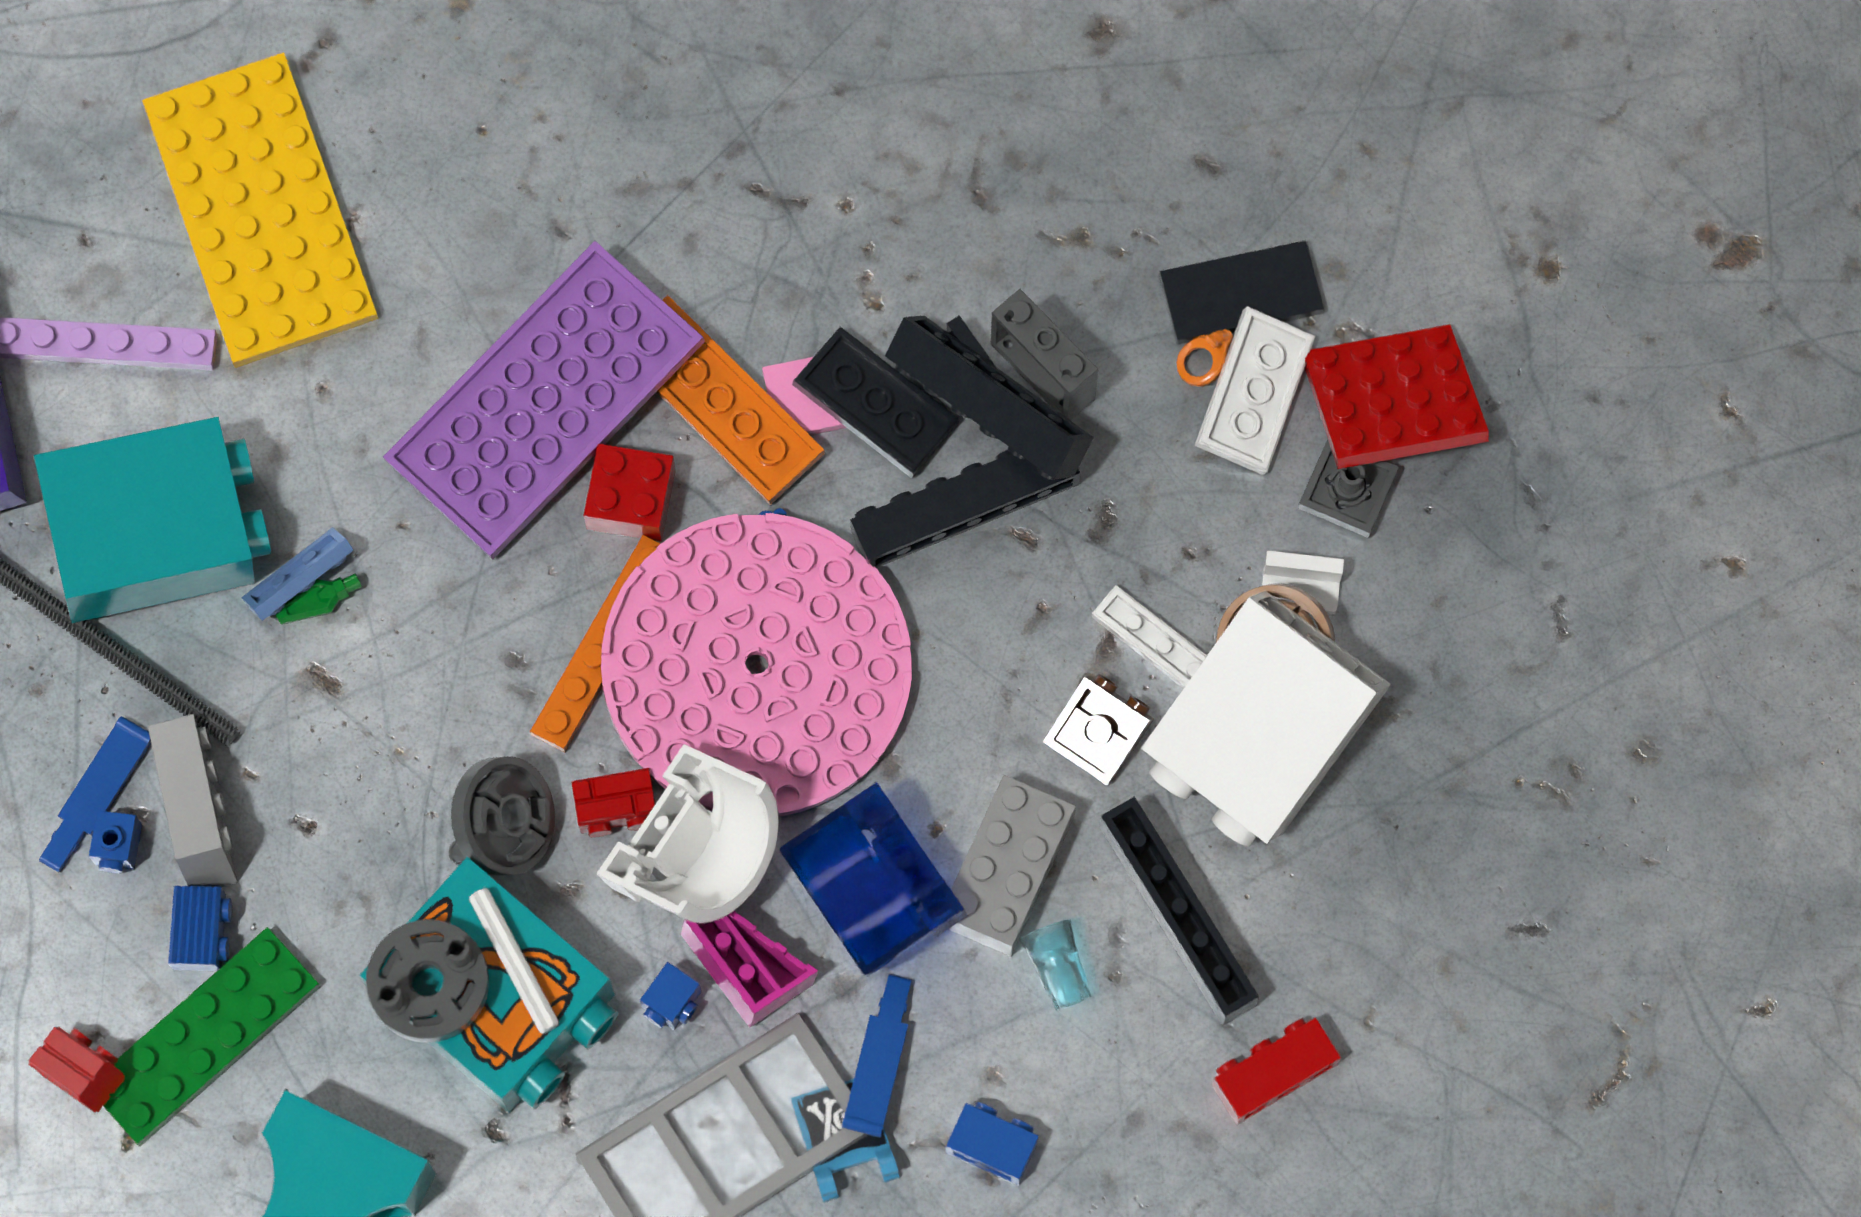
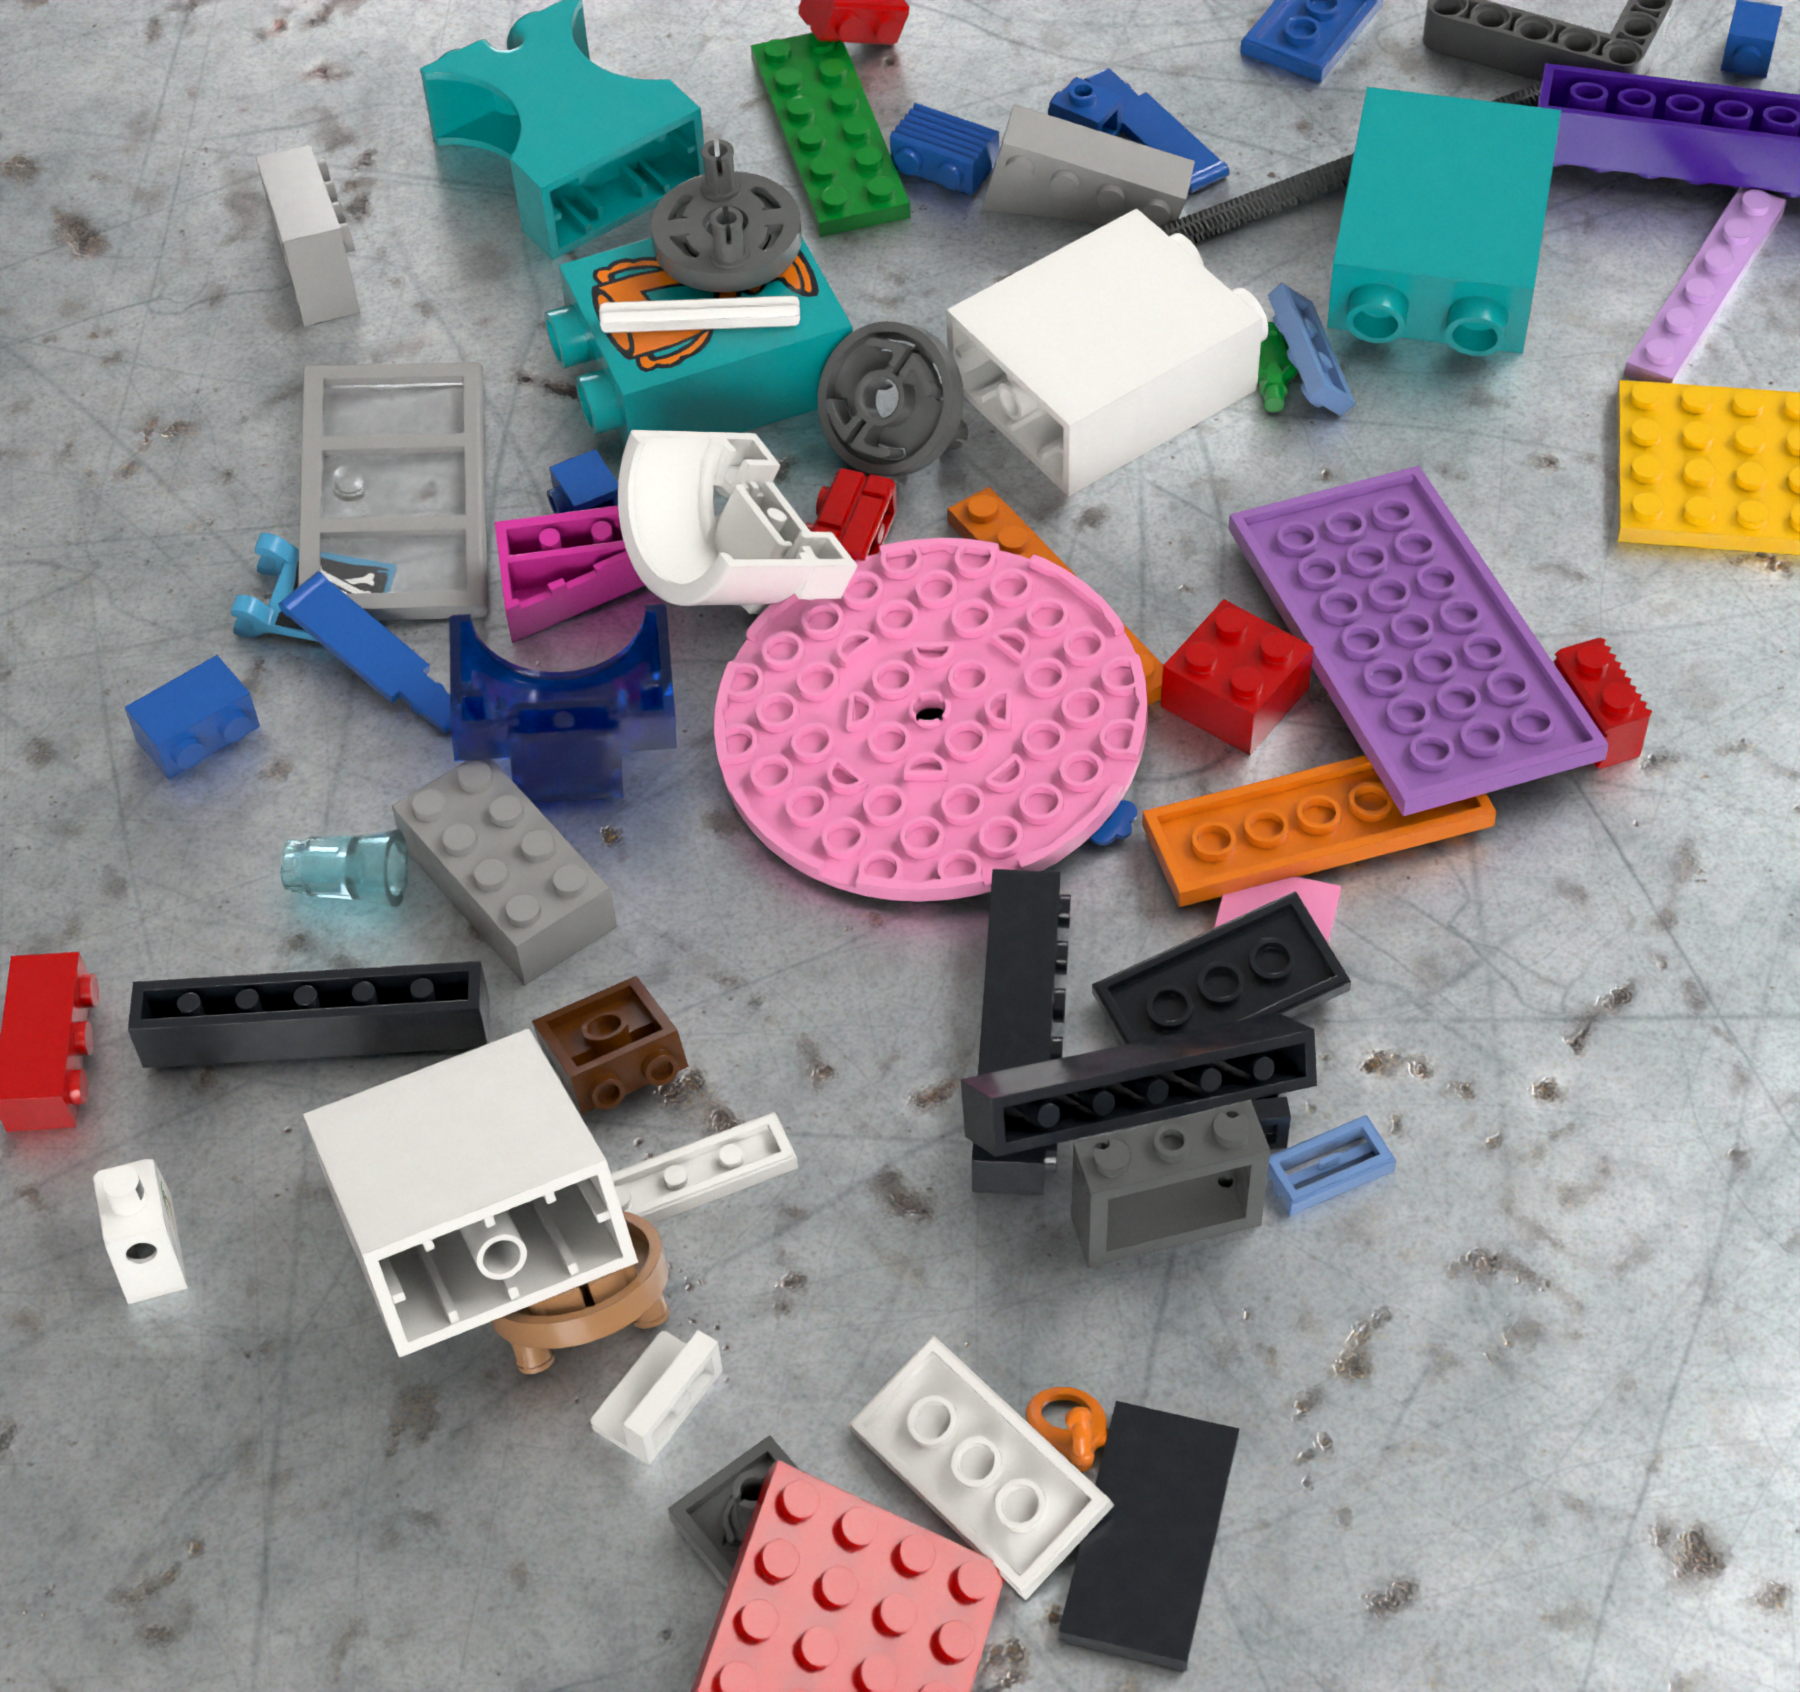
camera: 120 degrees right, 20 degrees down
none -> white torso [93,1159,188,1304]
none -> white brick [946,208,1268,497]
none -> medium blue tile [1267,1115,1396,1216]
none -> red brick [1553,637,1652,769]

